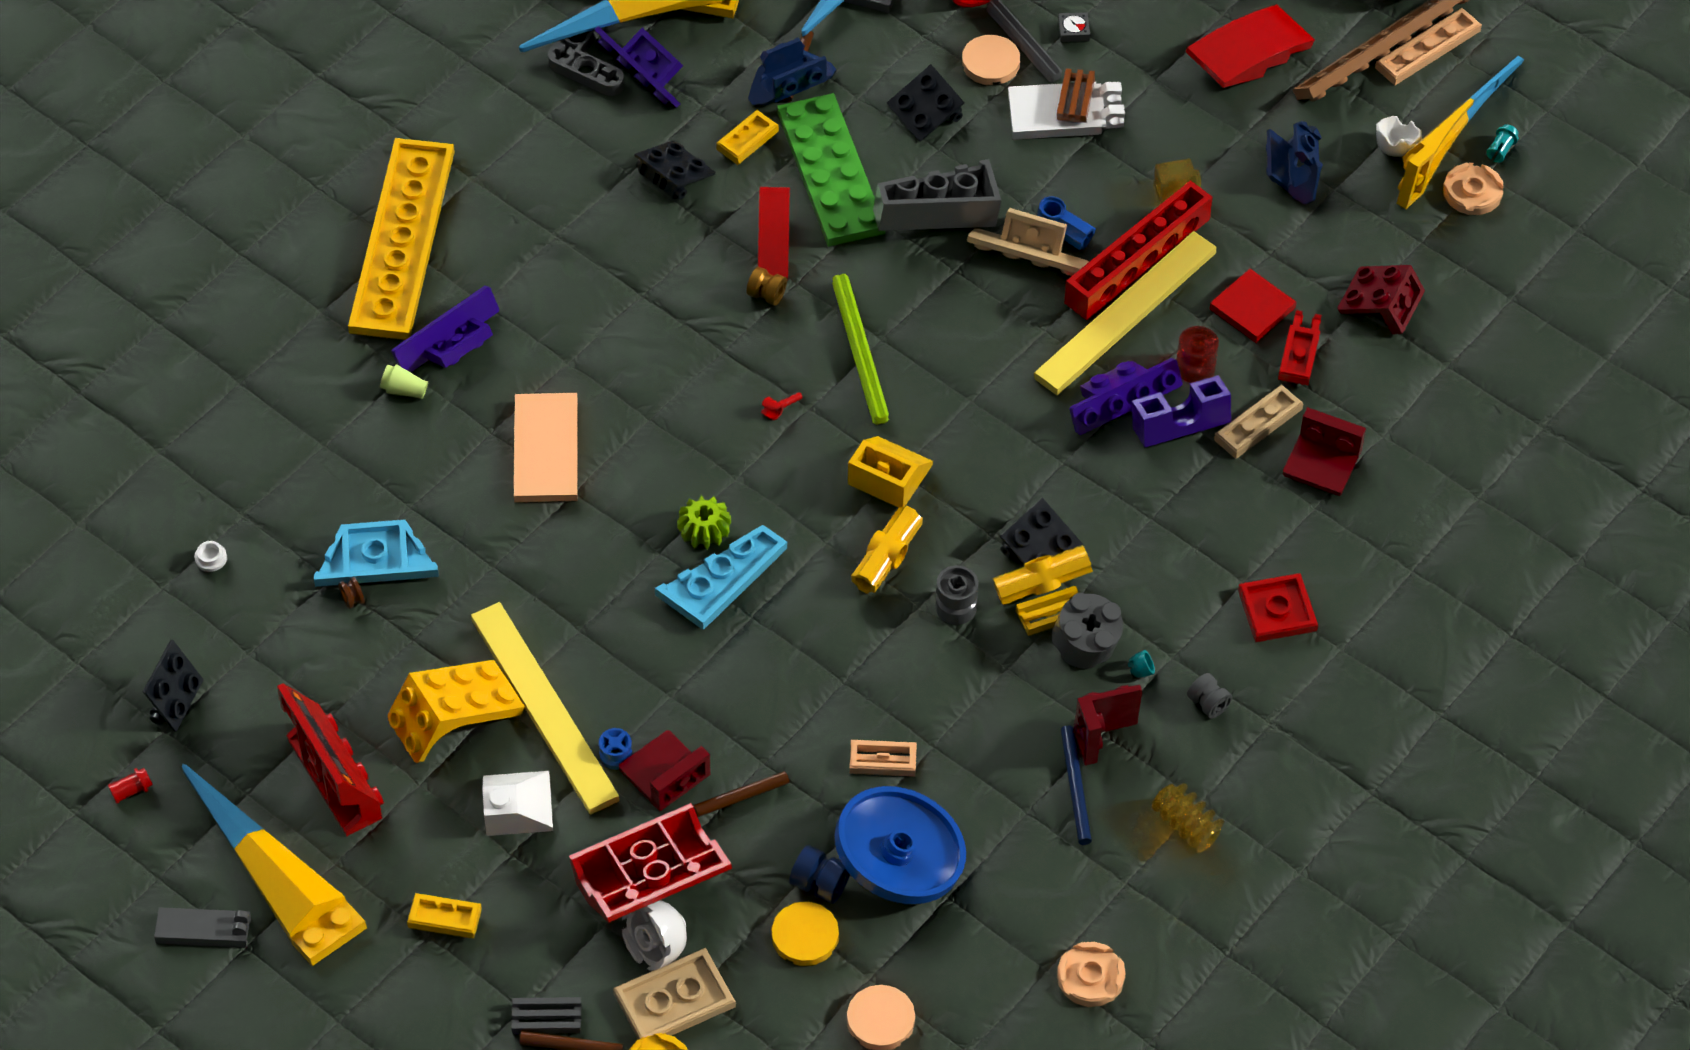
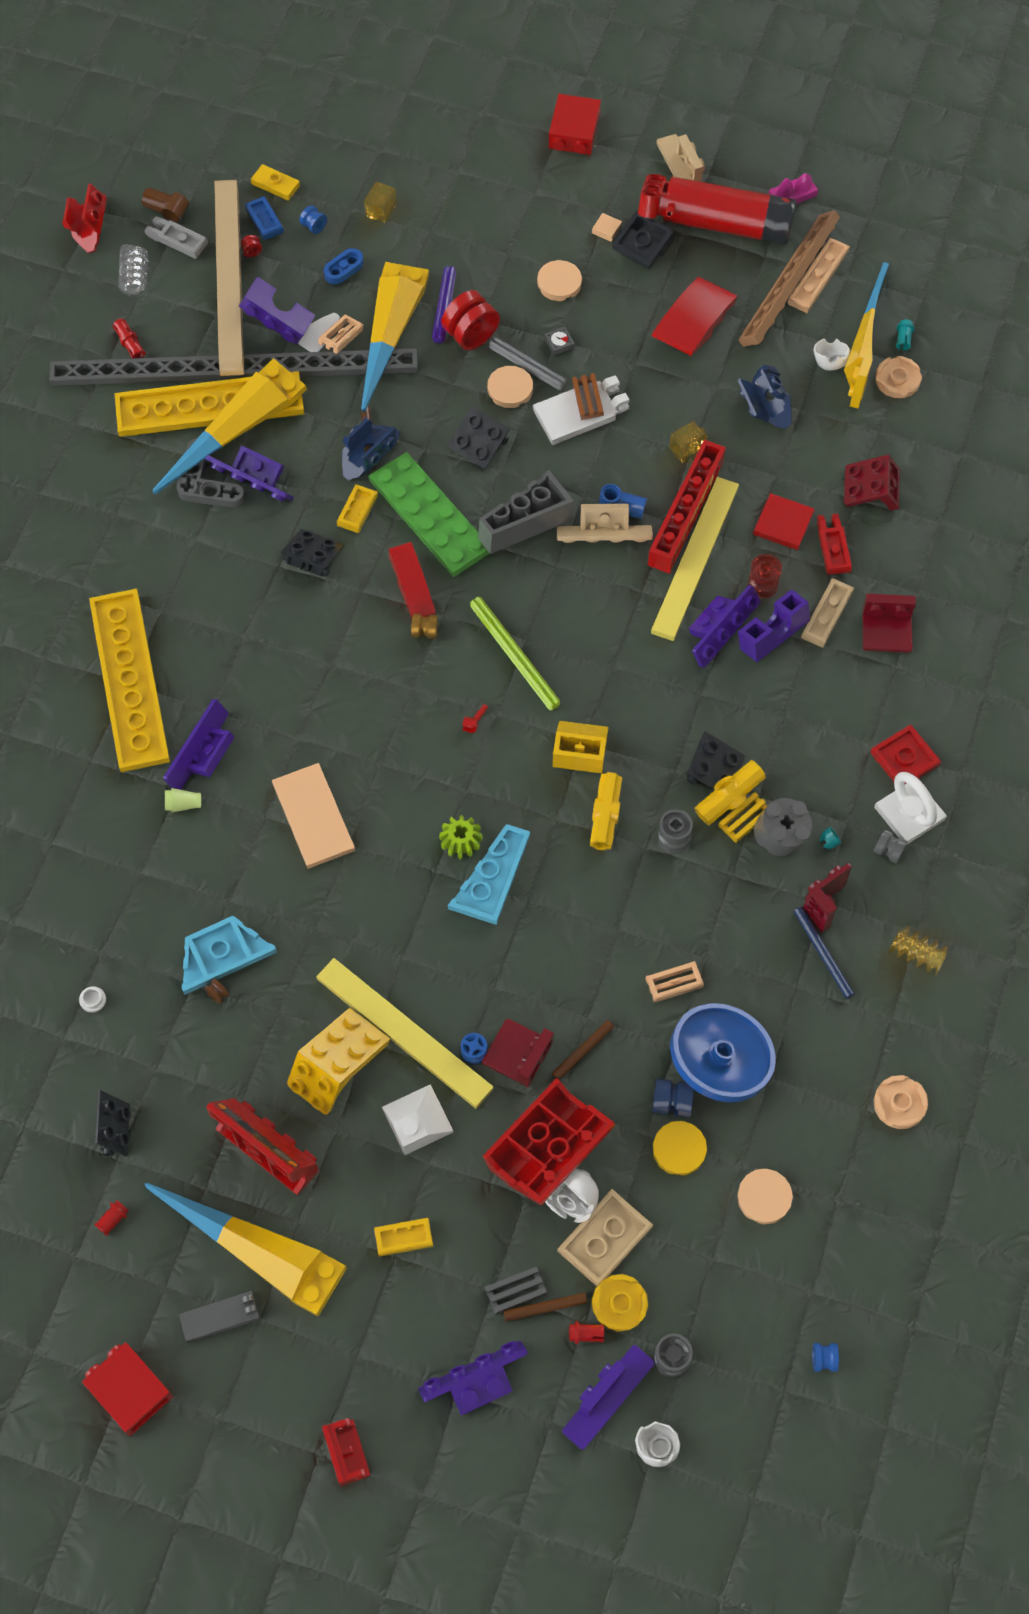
camera: 20 degrees left, 10 degrees up
none -> red brick [82,1342,173,1437]
none -> white tile [874,772,947,844]

